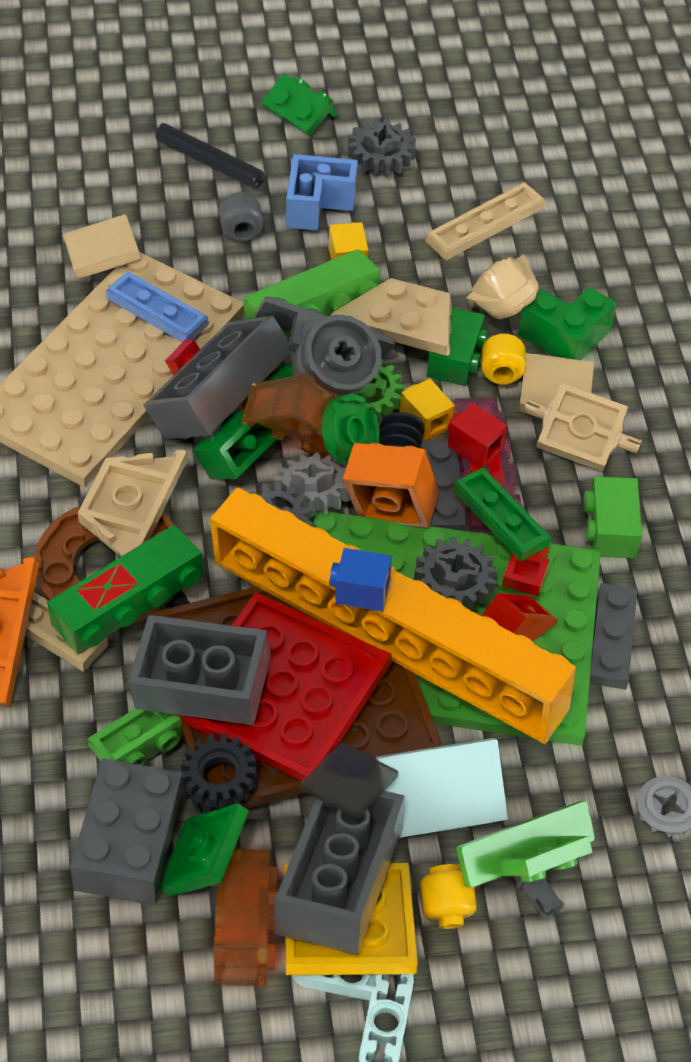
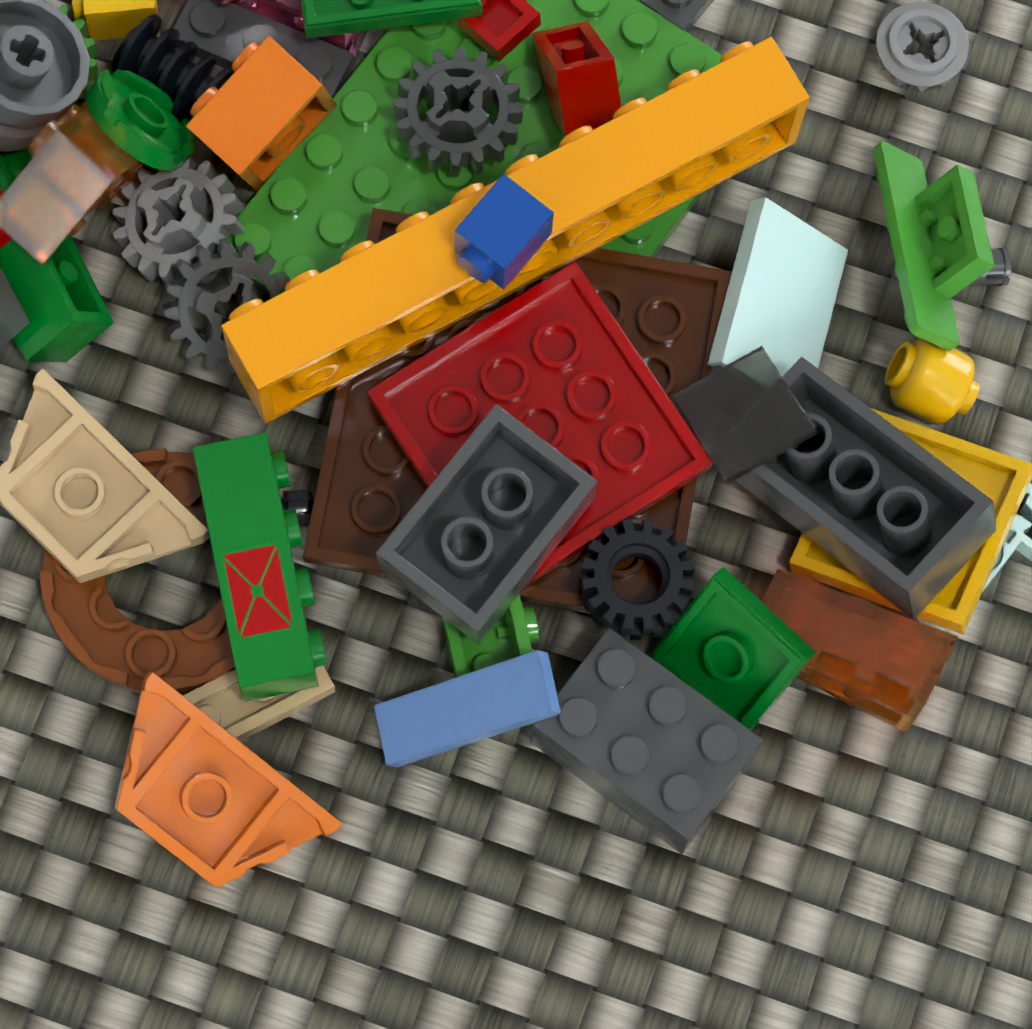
camera: 65 degrees left, 20 degrees up
none -> medium blue tile [374,650,561,768]

